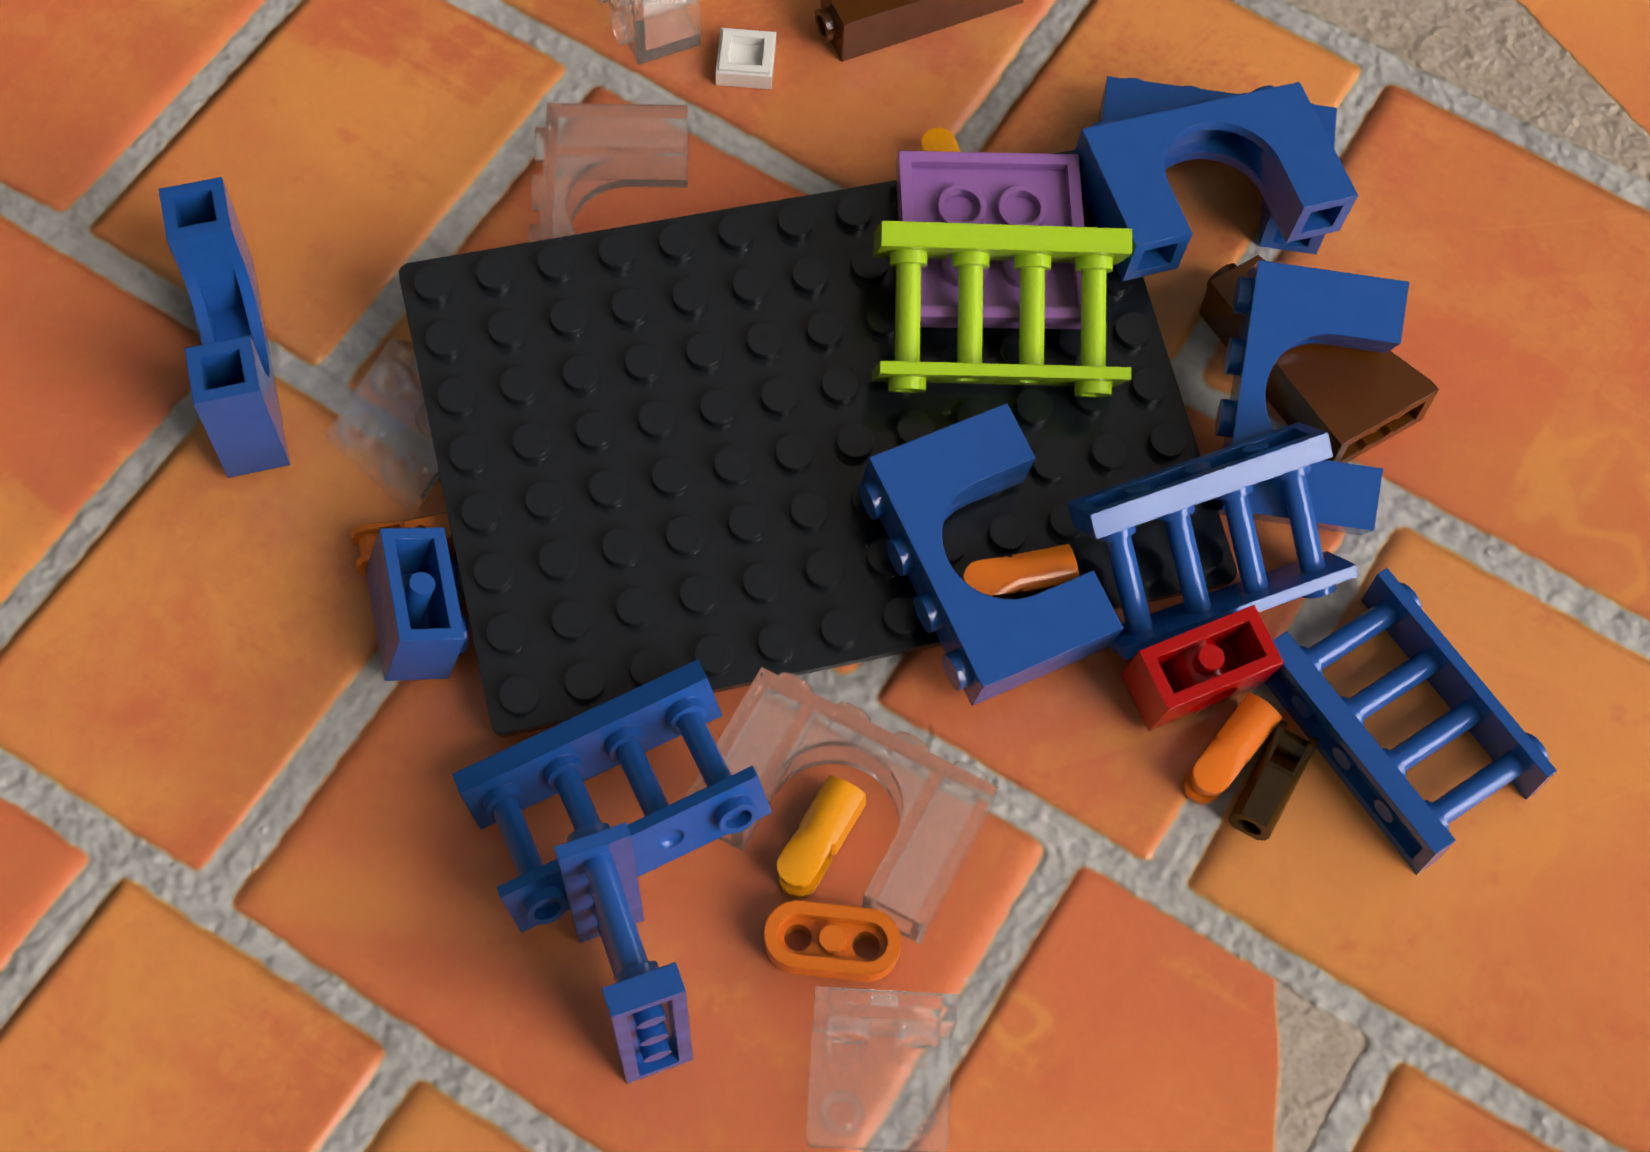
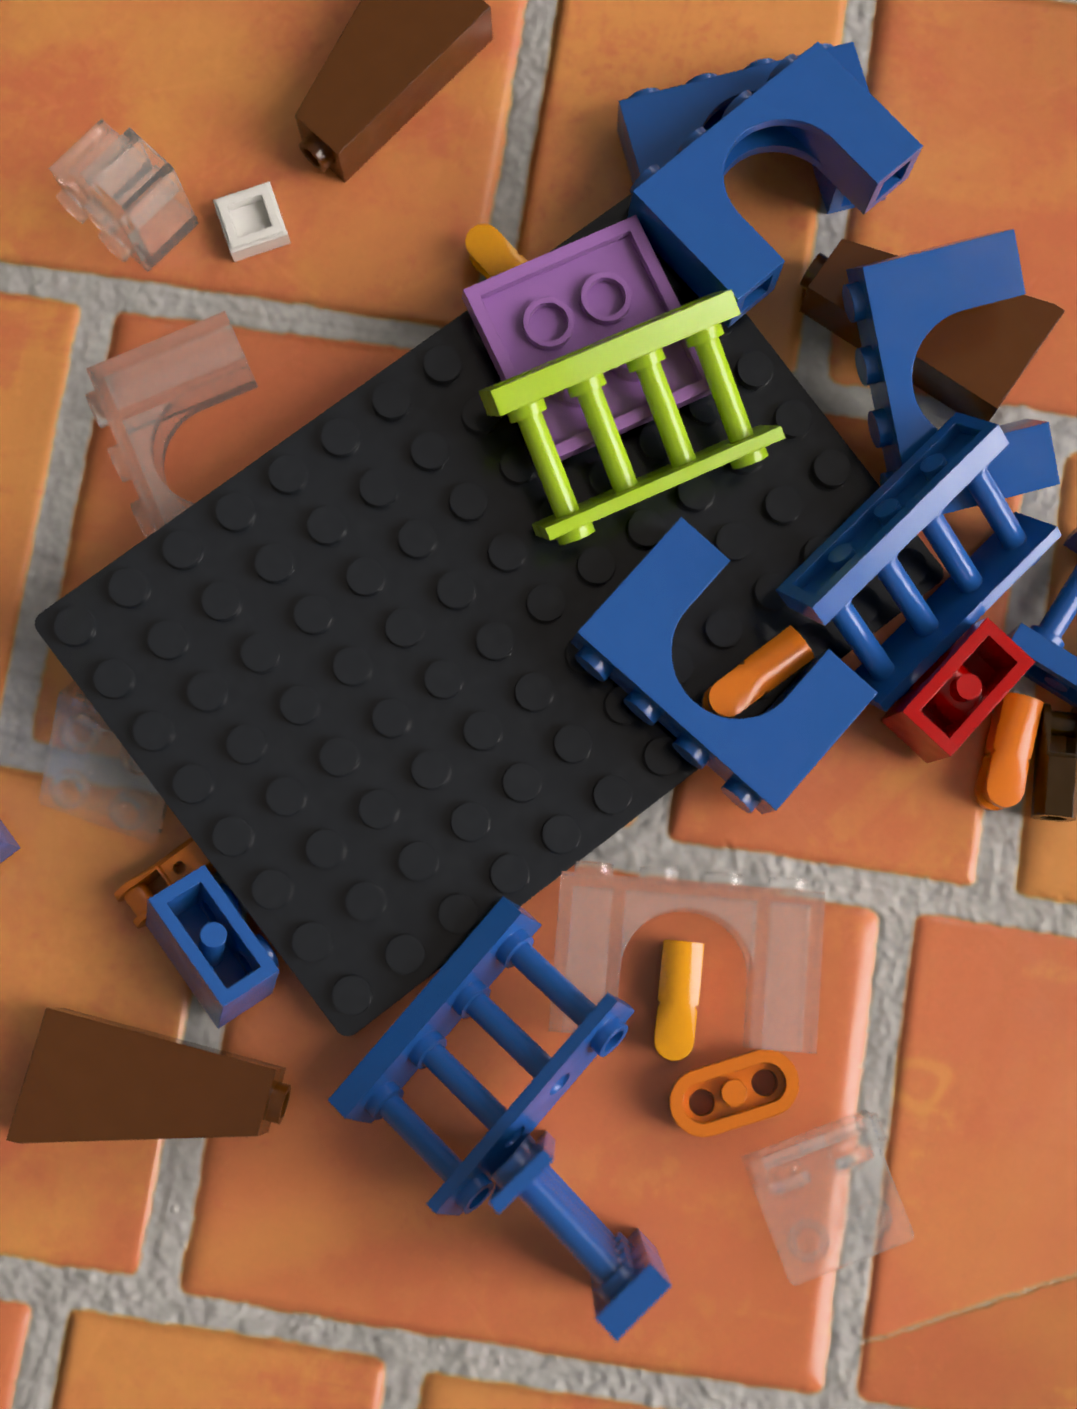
camera: 15 degrees left, 15 degrees up
none -> reddish brown slope [6,1008,291,1143]

